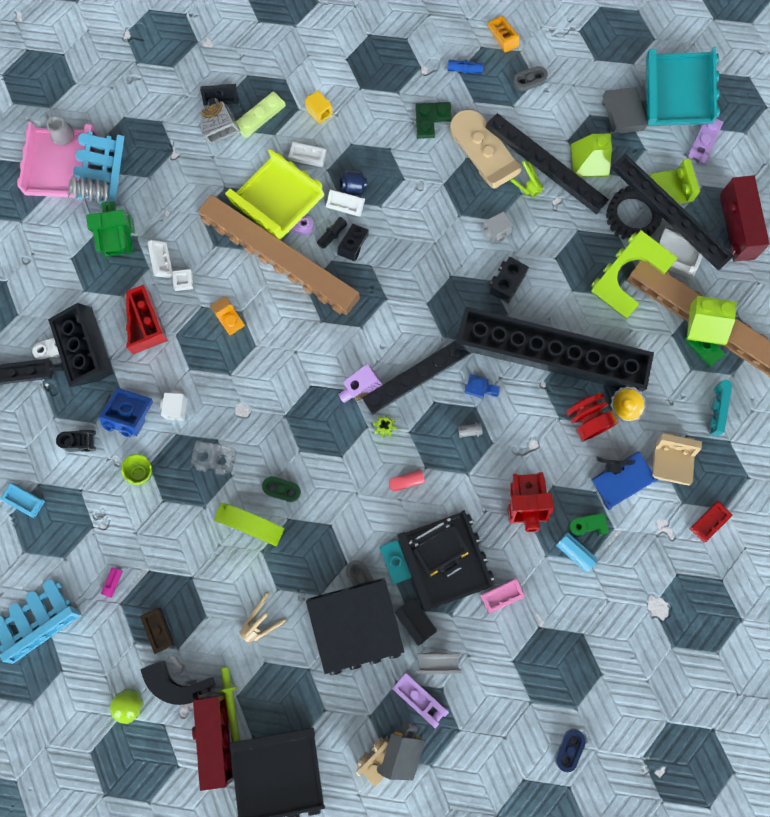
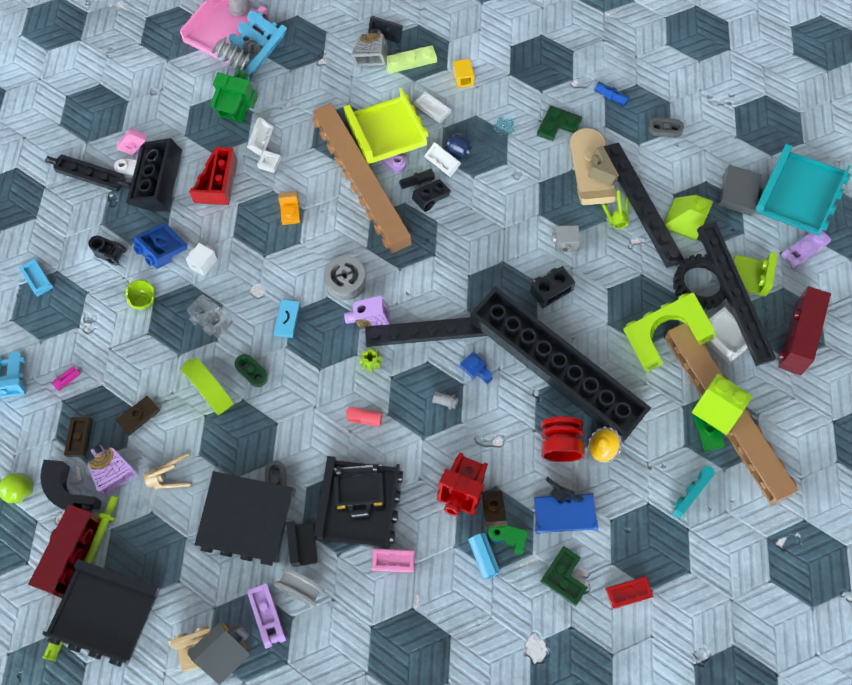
camera: 25 degrees right, 10 degrees down
teal plate [380,540,412,585] -> none
light orange slope [487,15,519,53] -> none
tan bracket [652,433,702,486] -> none
none -> lavender torso [88,445,138,496]
none -> bright pink plate [116,128,147,155]
none -> dark brown plate [116,396,160,436]
none -> dark grey plate [243,40,260,57]
none -> medium azure tile [274,299,300,338]
none -> light grey wheel [324,256,366,300]
none -> dark brown plate [482,491,507,527]
none -> clear light blue plant [493,117,514,136]
none -> dark green plate [540,546,588,606]
none -> dark tan slope [588,146,619,186]

